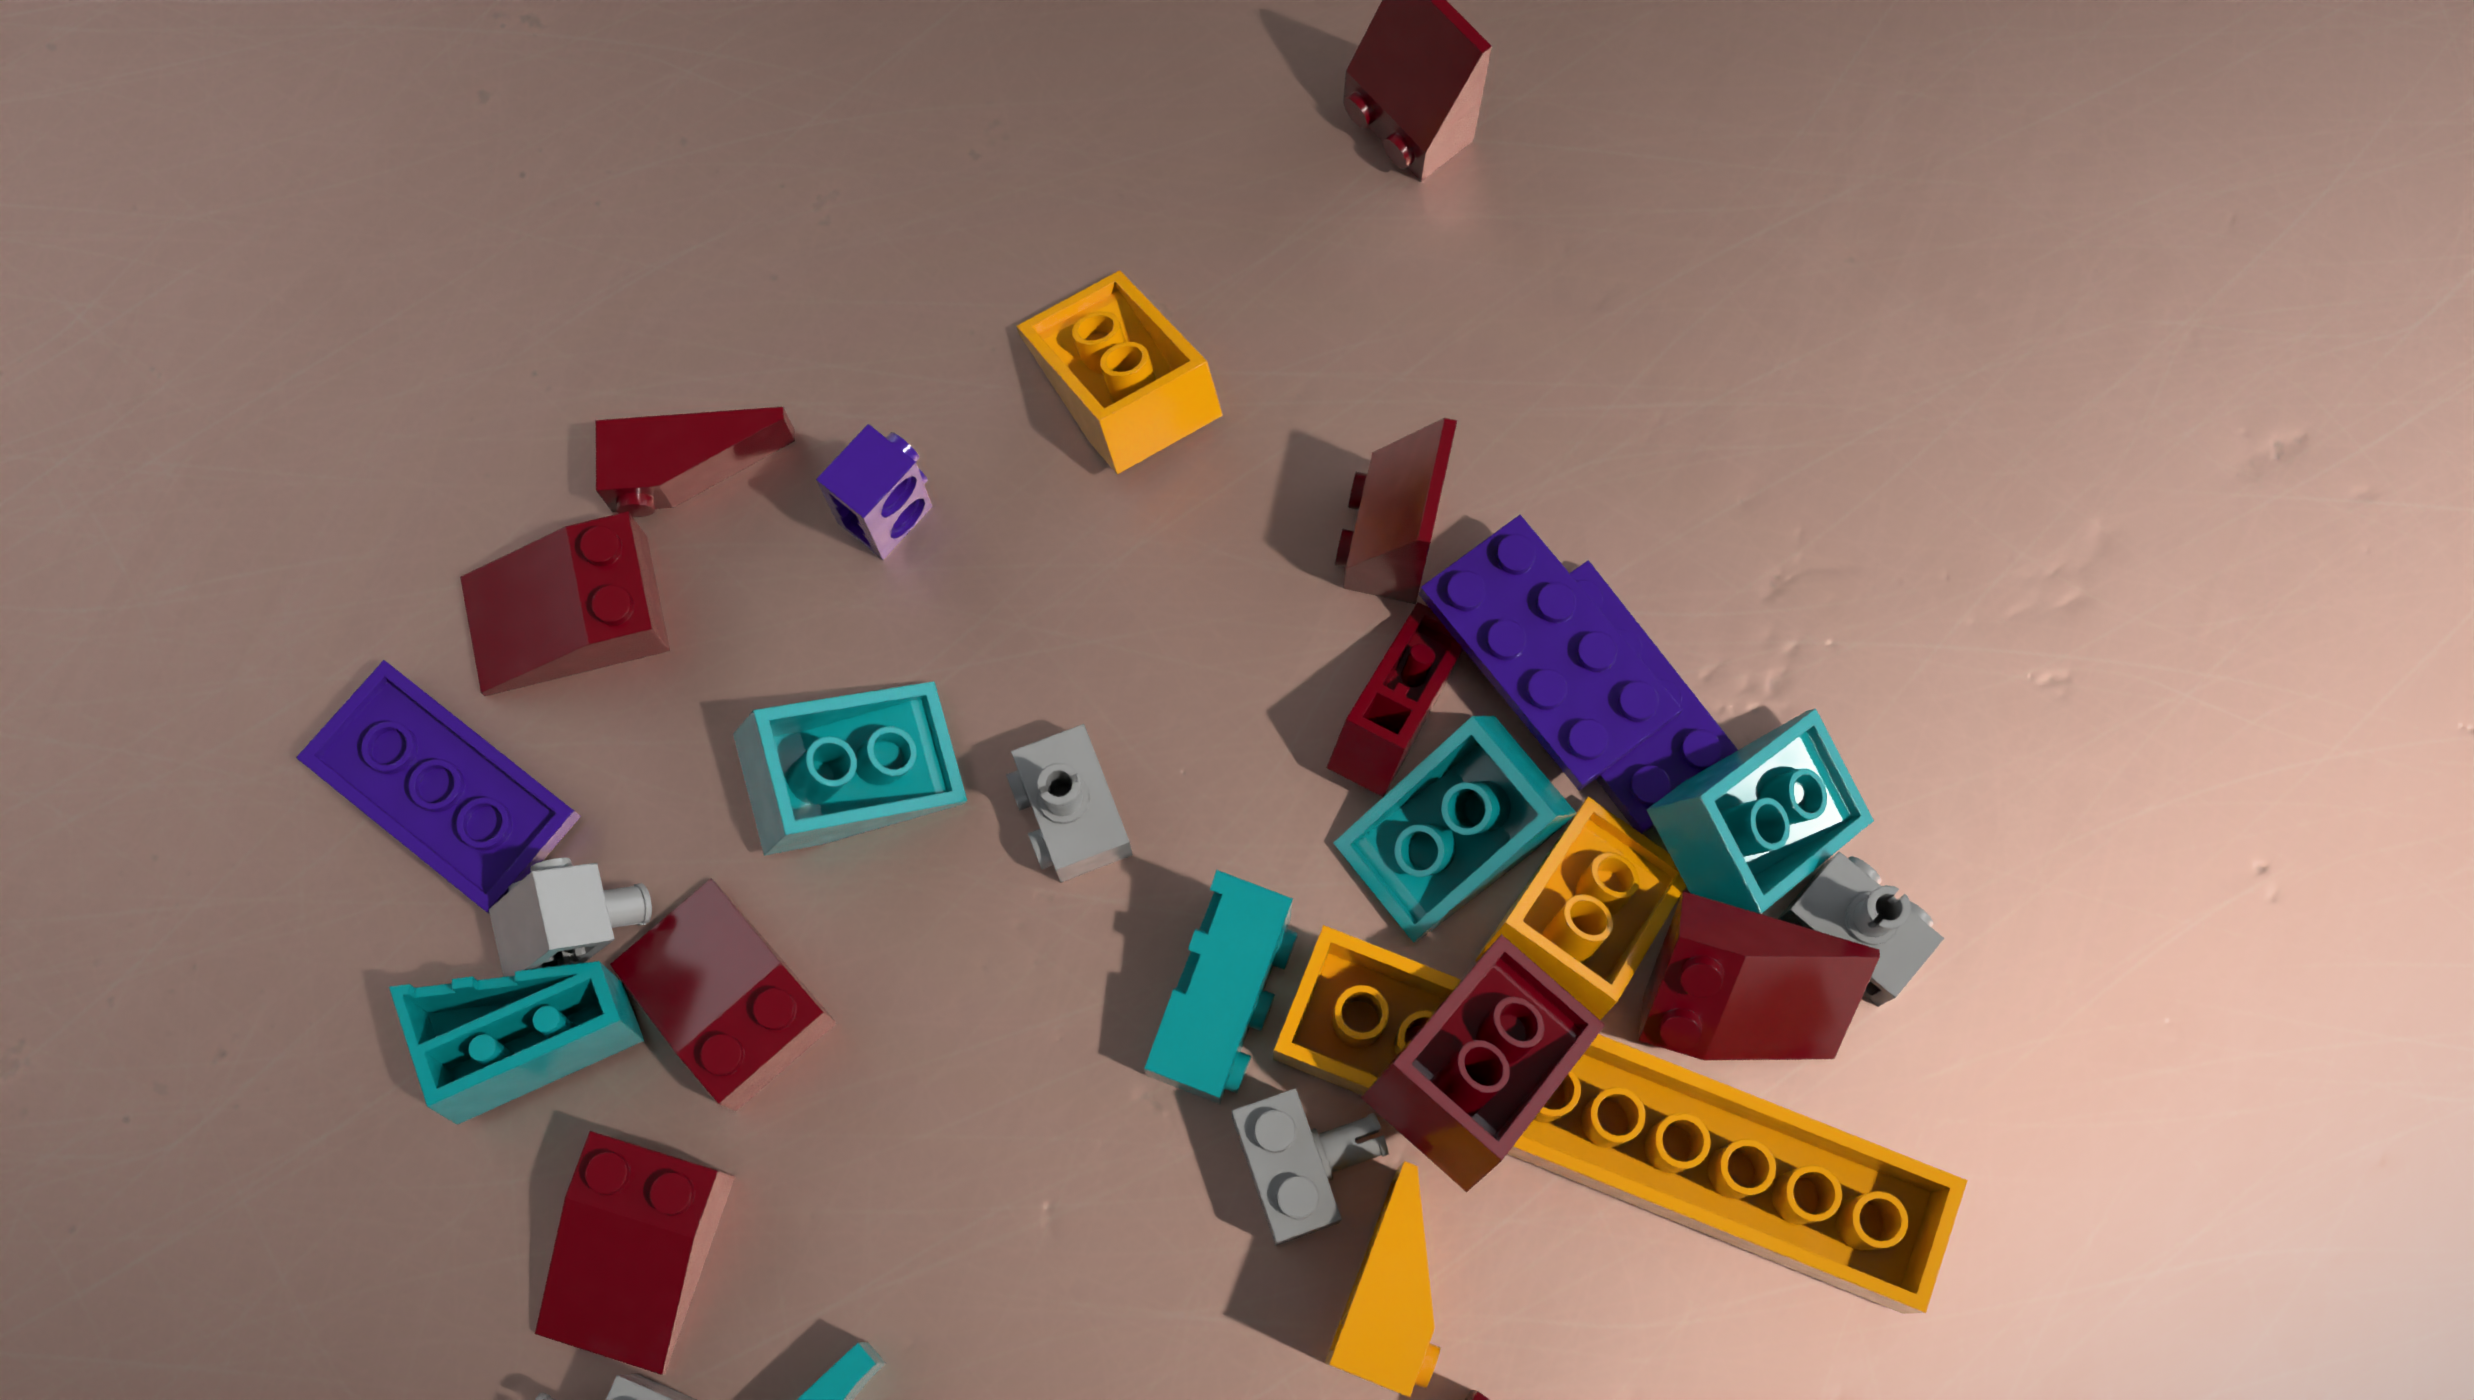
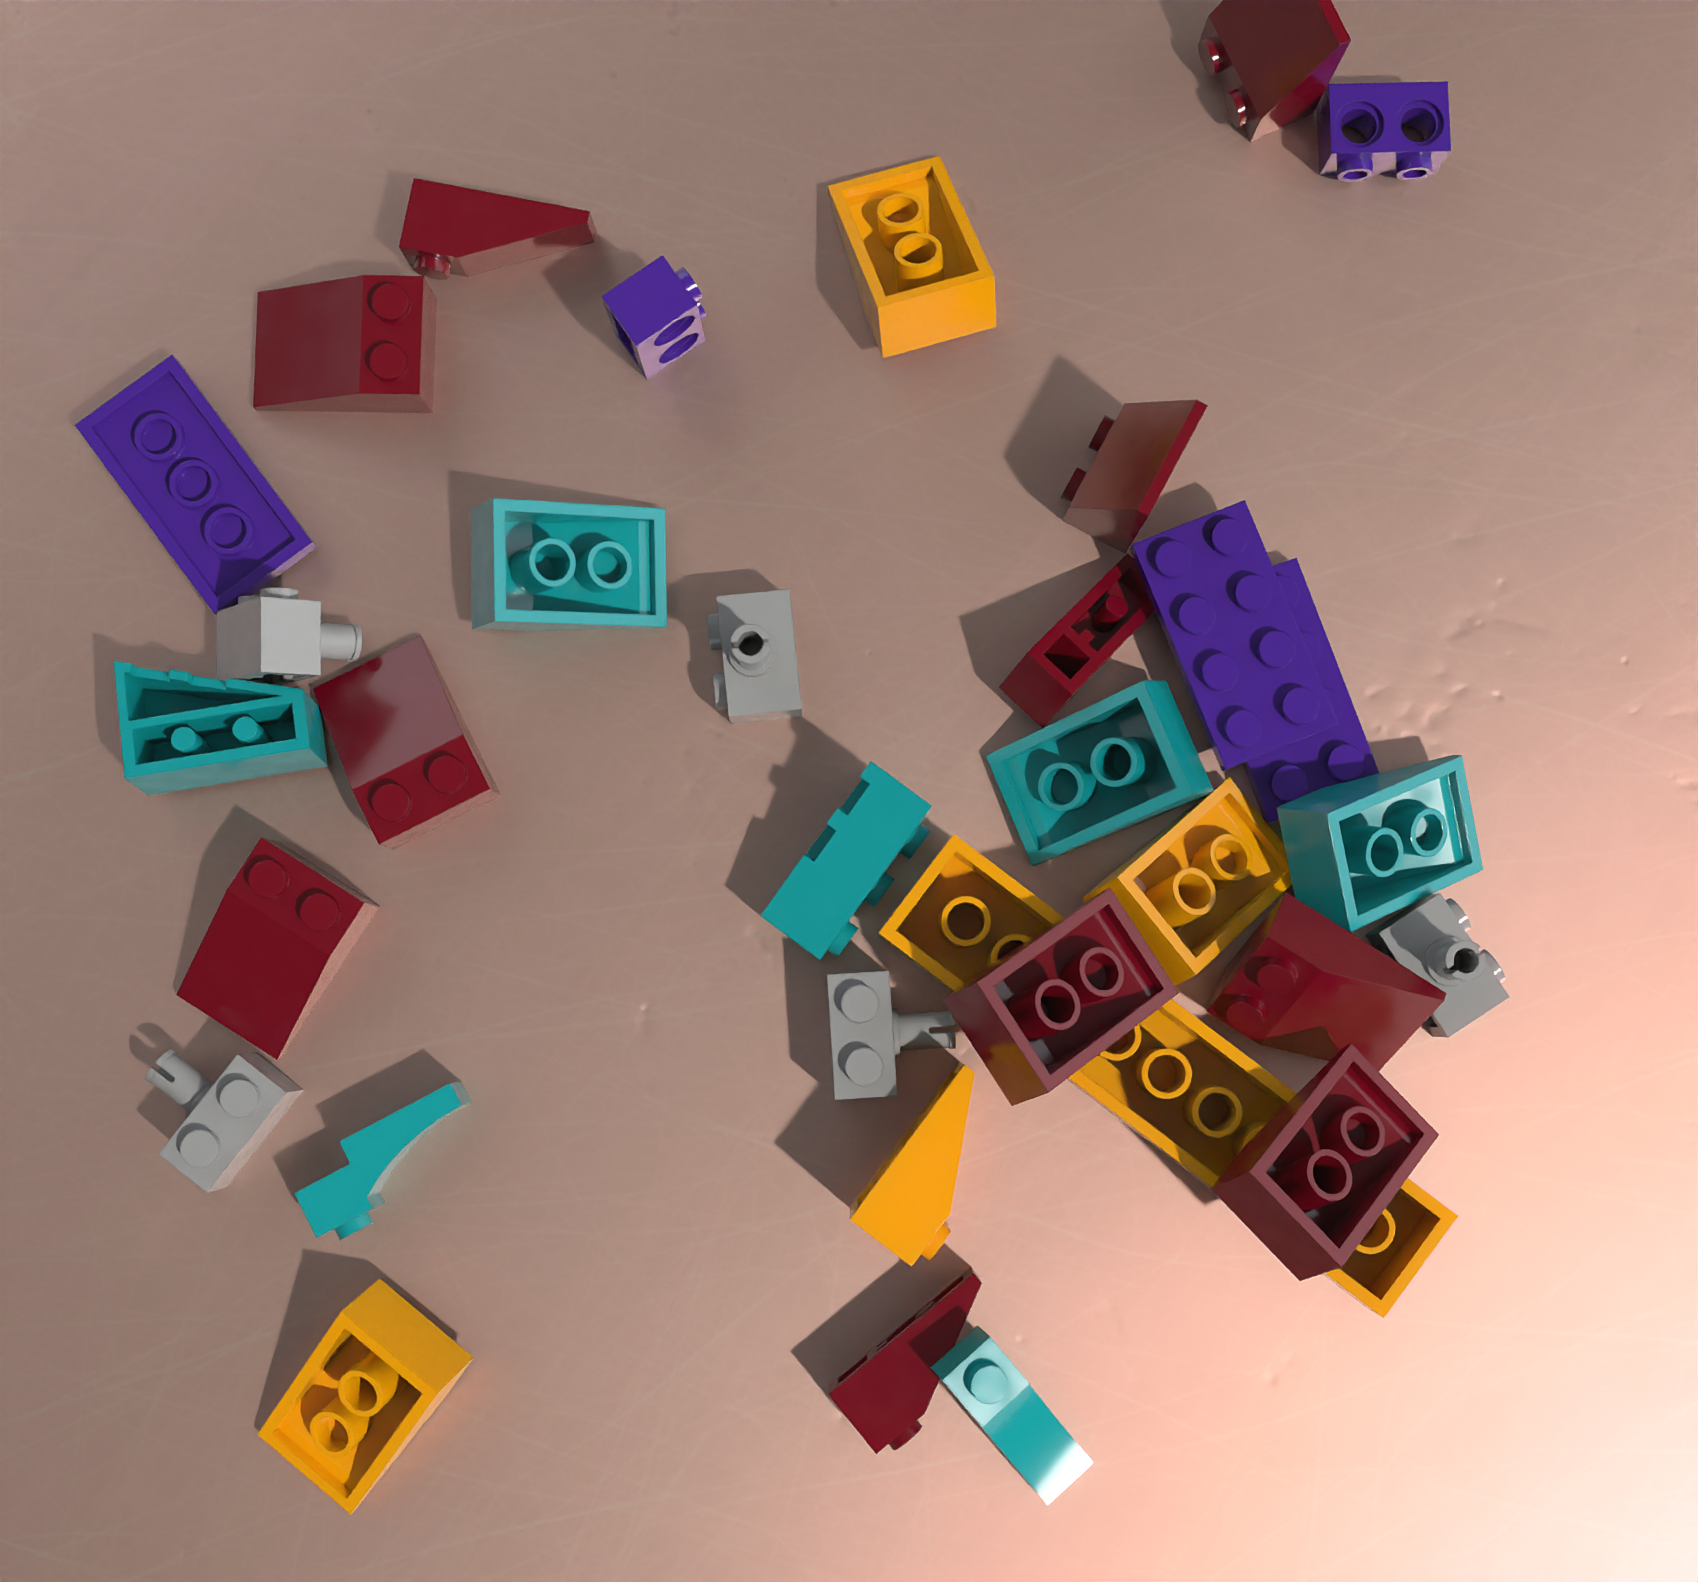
camera: 15 degrees right, 10 degrees up
none -> dark red slope [1210,1043,1439,1281]
none -> dark purple brick [1316,81,1451,182]

